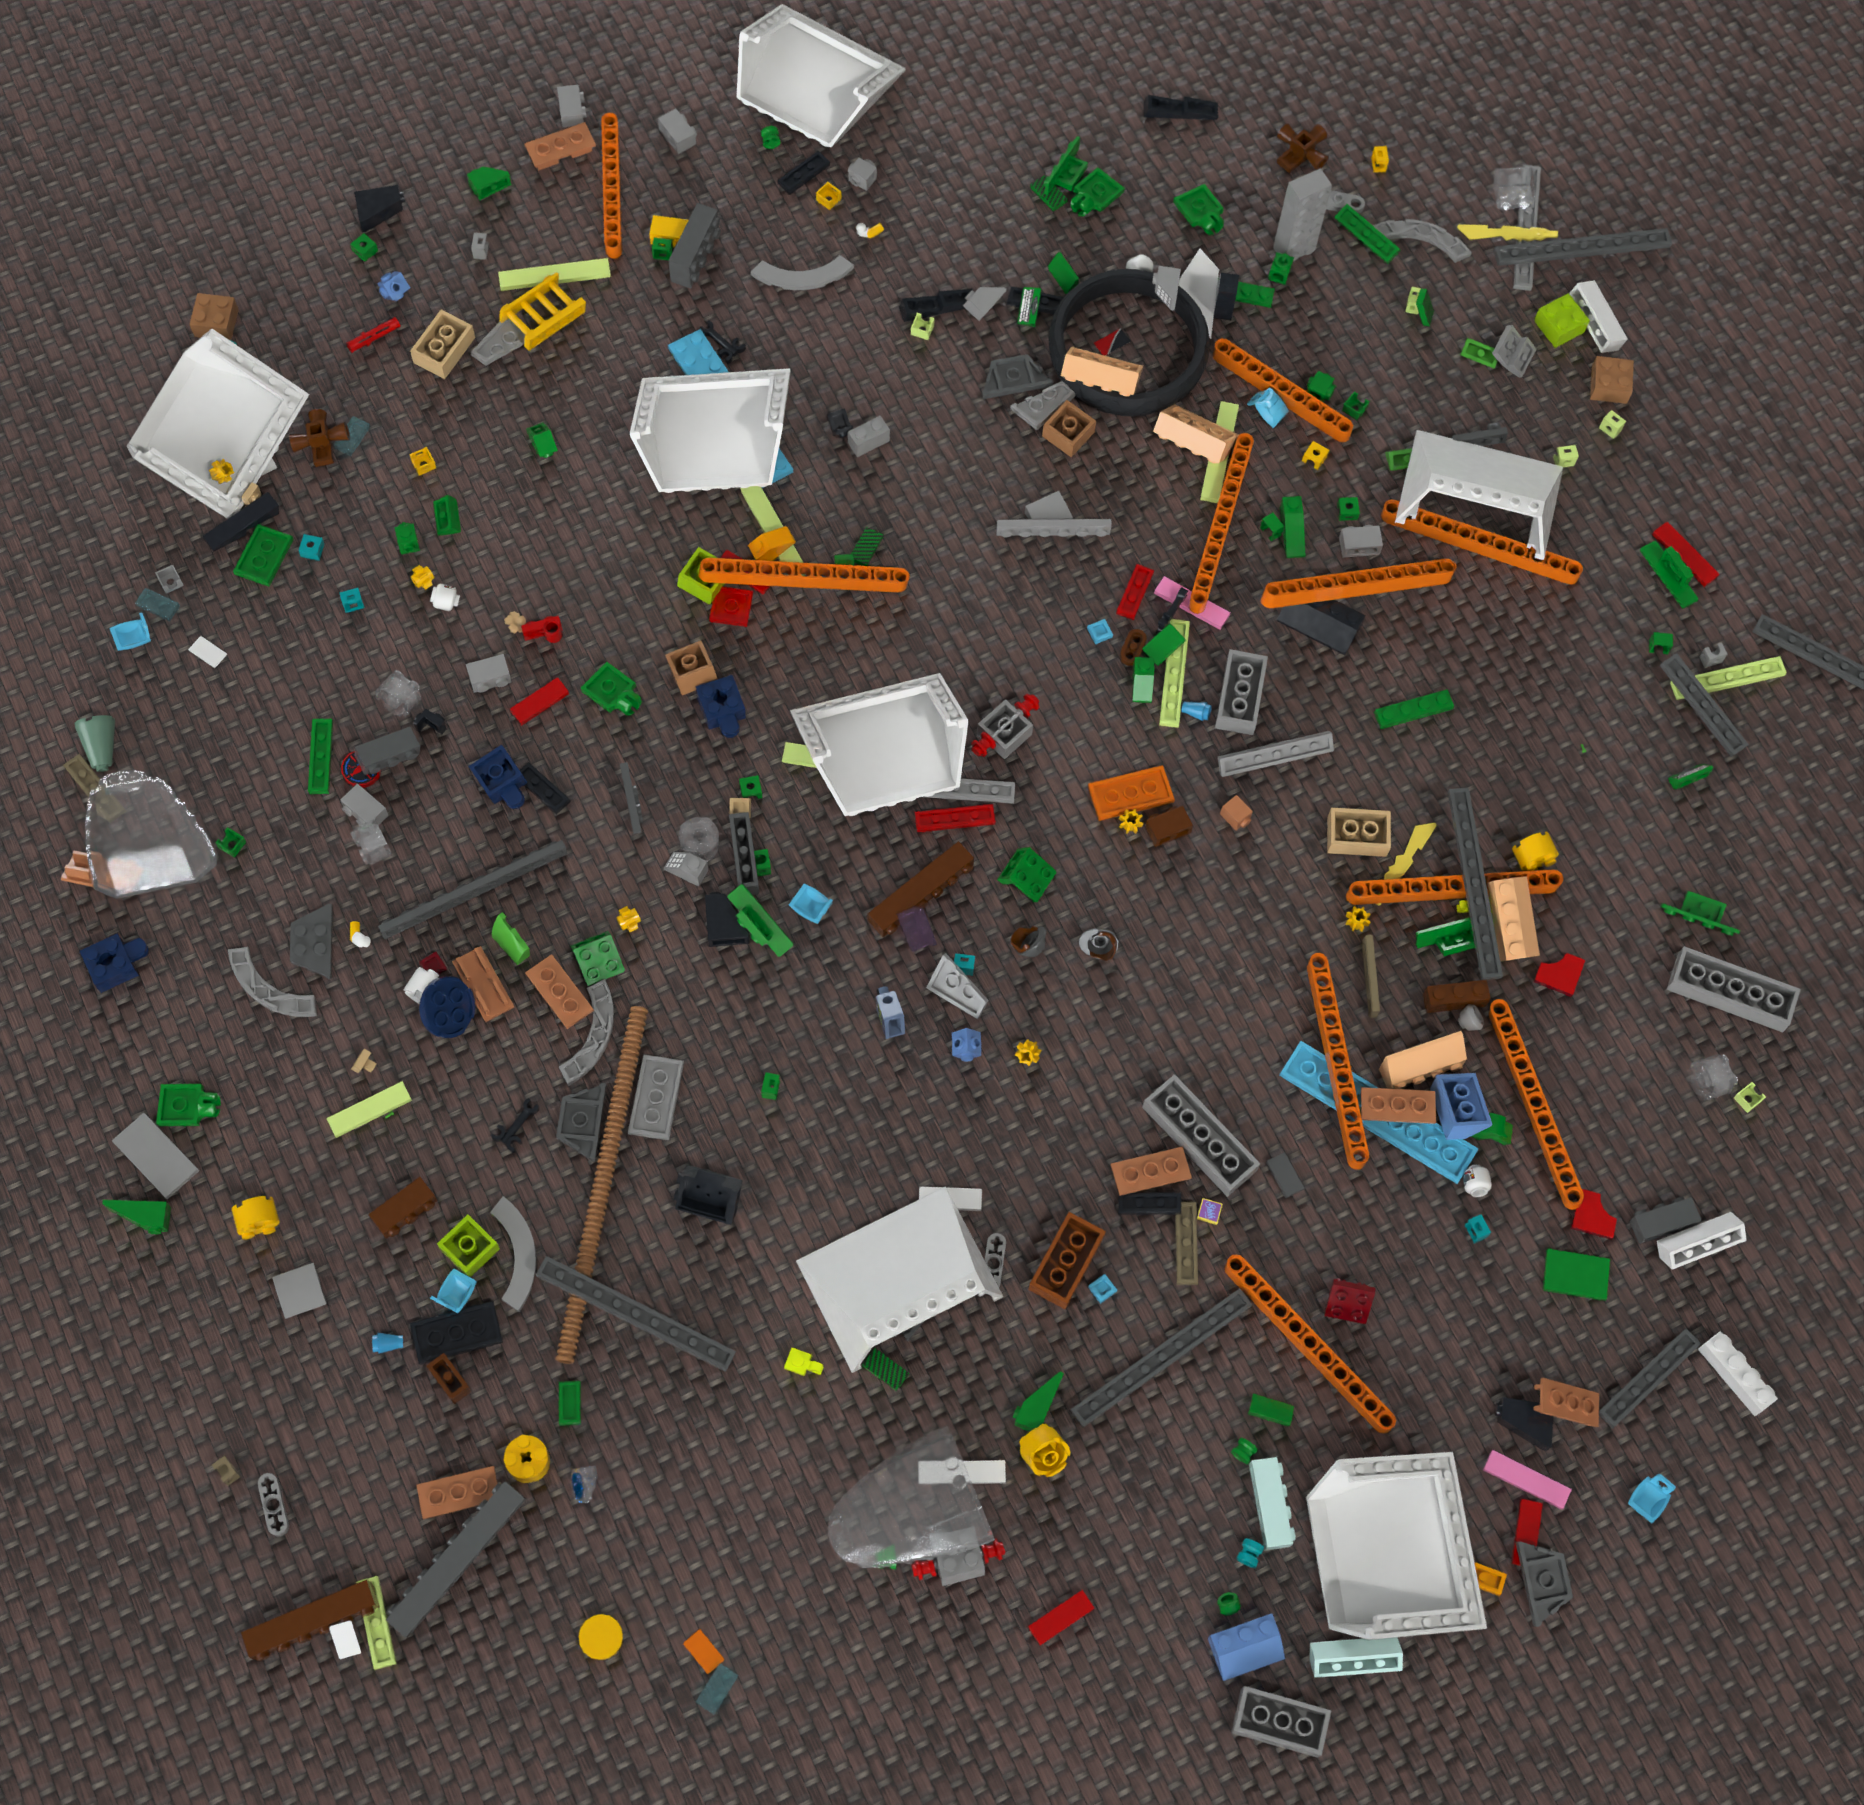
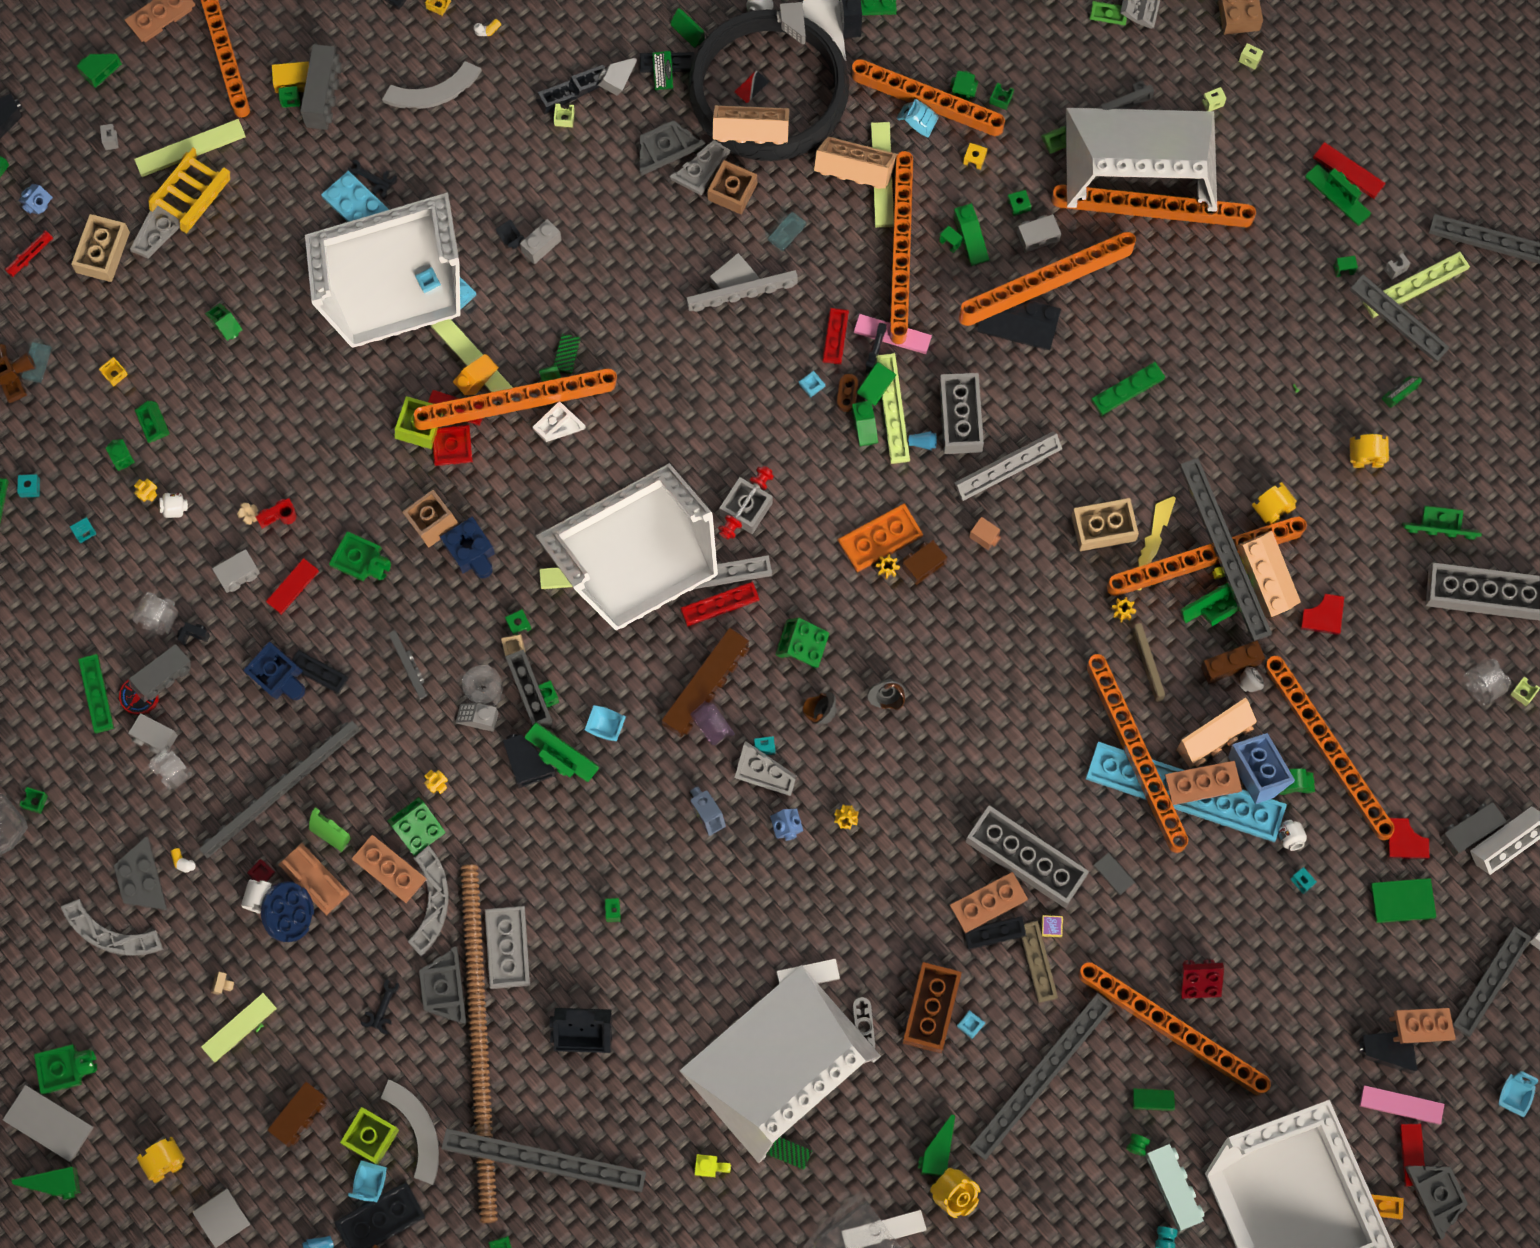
camera: 10 degrees left, 5 degrees up
none -> medium azure tile [415,267,441,293]
none -> white wing [533,401,586,442]
none -> clear light blue tile [768,212,806,252]
none -> yellow brick [1349,434,1389,468]

